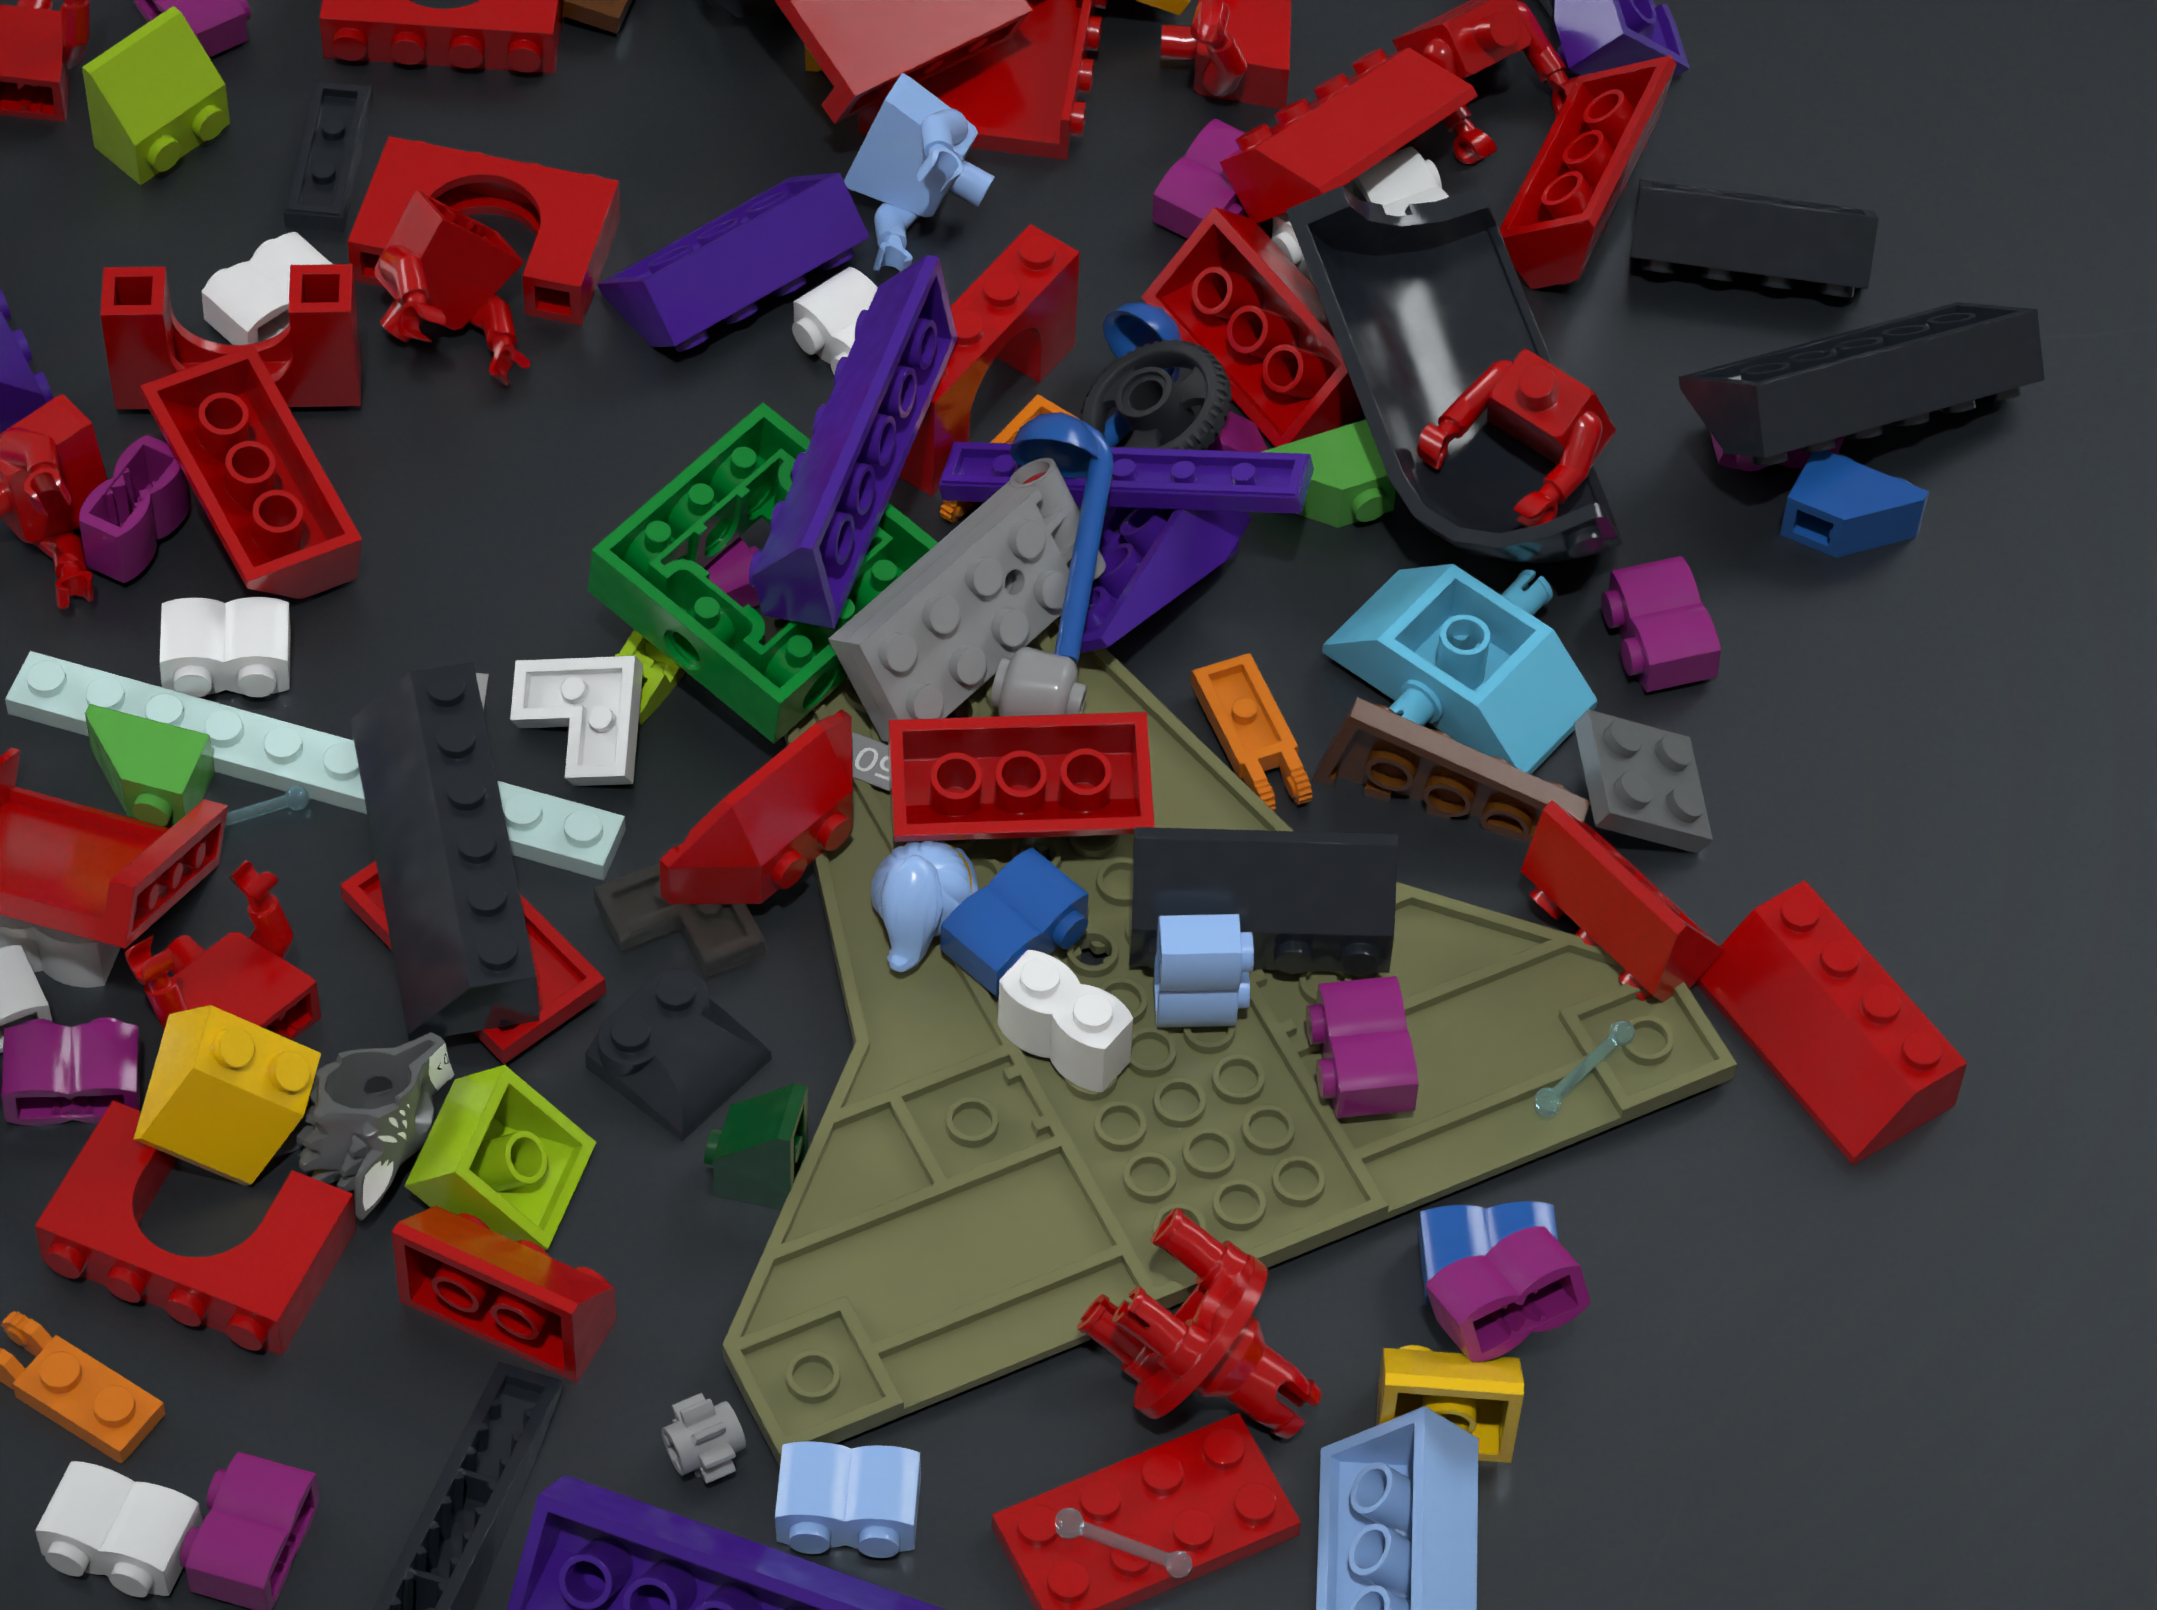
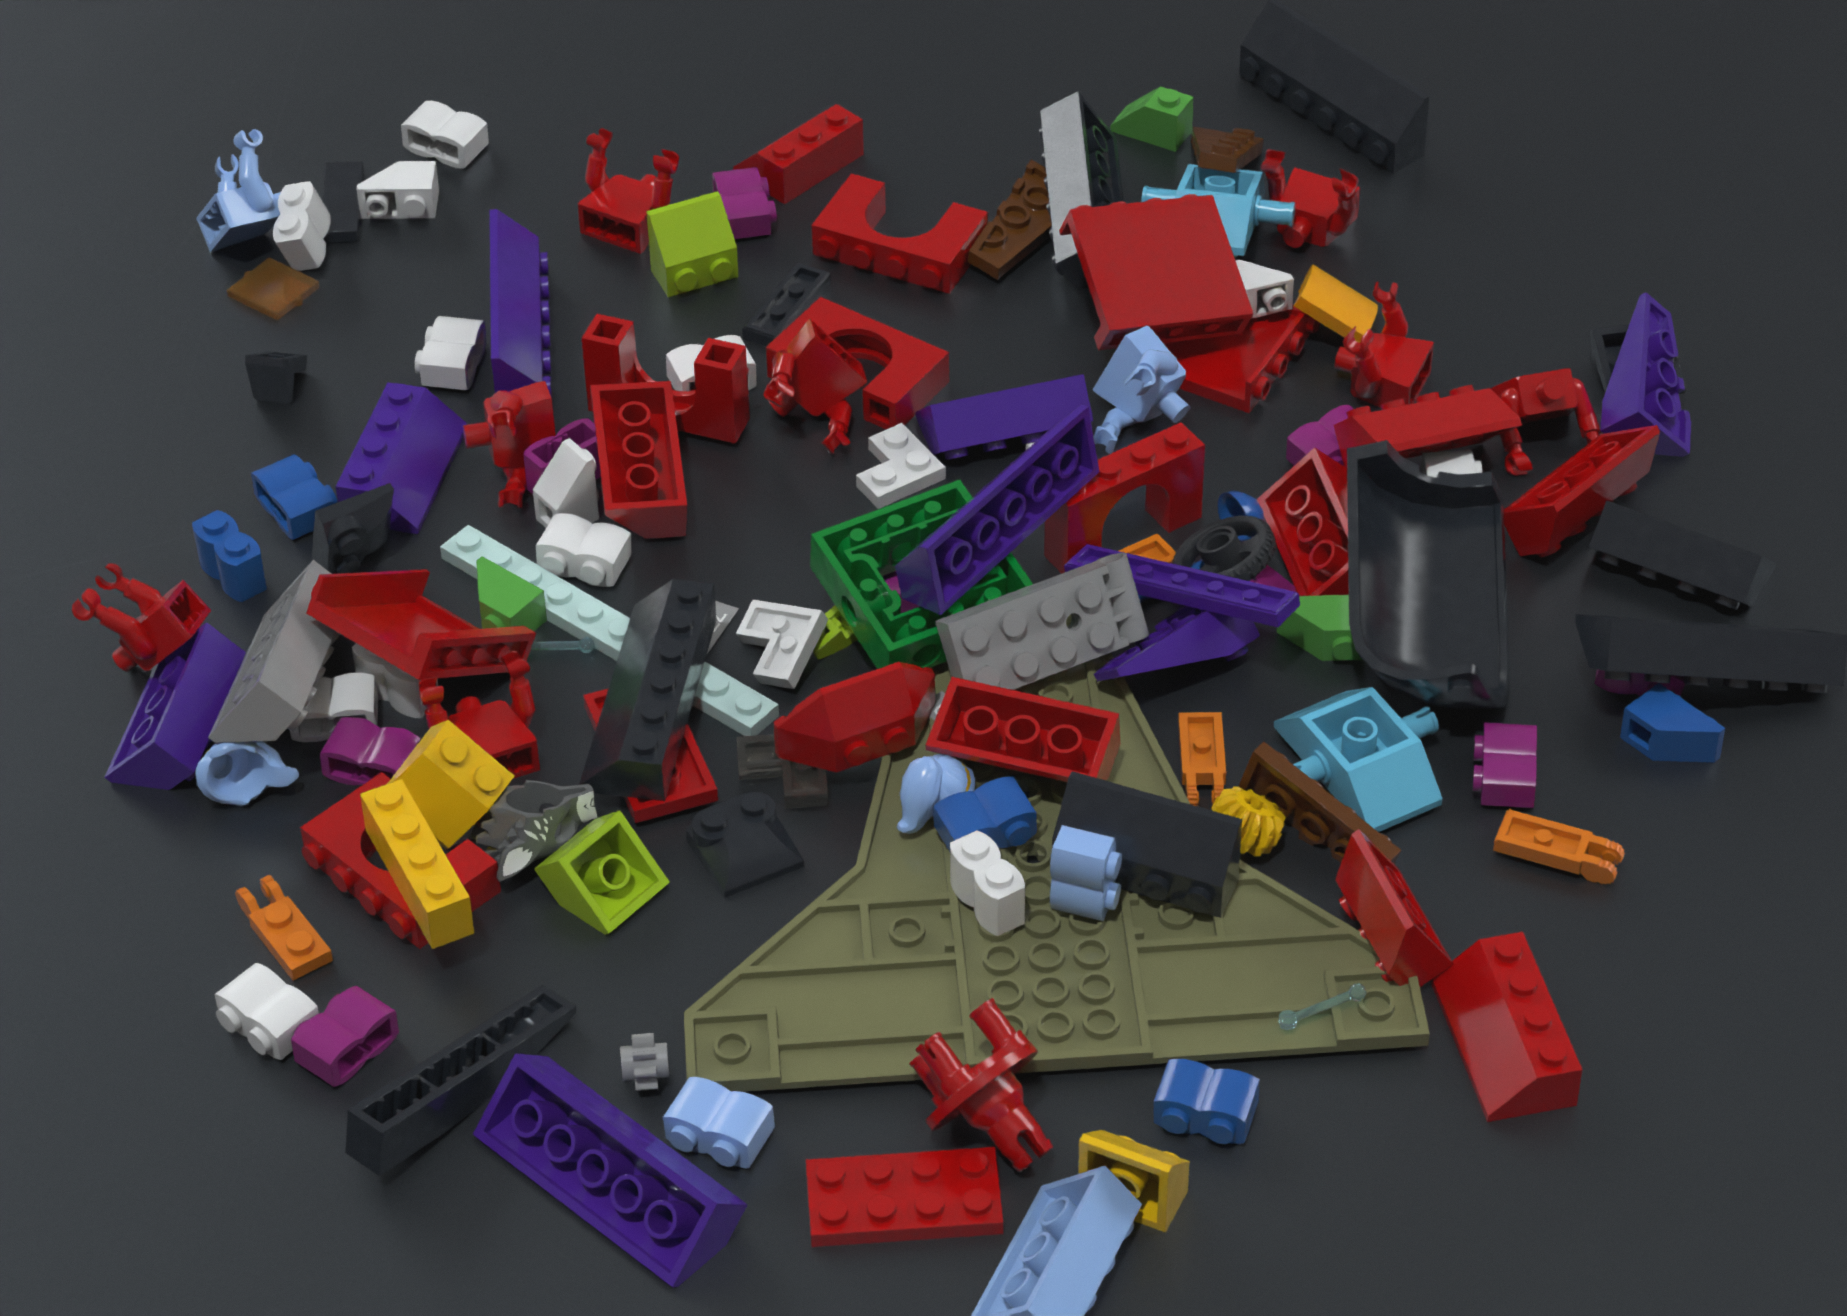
camera: 25 degrees right, 10 degrees down
red slope [391,1206,617,1383] -> none
dark green slope [704,1083,808,1210] -> none
light grey head [990,647,1088,716] -> none
blue piece [1009,412,1114,664] -> none
clear light blue hinge [1055,1508,1193,1578] -> none
magenta brick [1306,976,1419,1118] -> none
red torso [1417,349,1617,527] -> none
magenta brick [1425,1226,1591,1362] -> none
dark grey plate [1574,709,1713,853] -> none
none -> yellow brick [360,779,474,949]
none -> white slope [533,438,600,528]
none -> white plate [856,423,946,509]
none -> yellow gear [1211,786,1286,857]
none -> orange hinge [1493,809,1625,885]

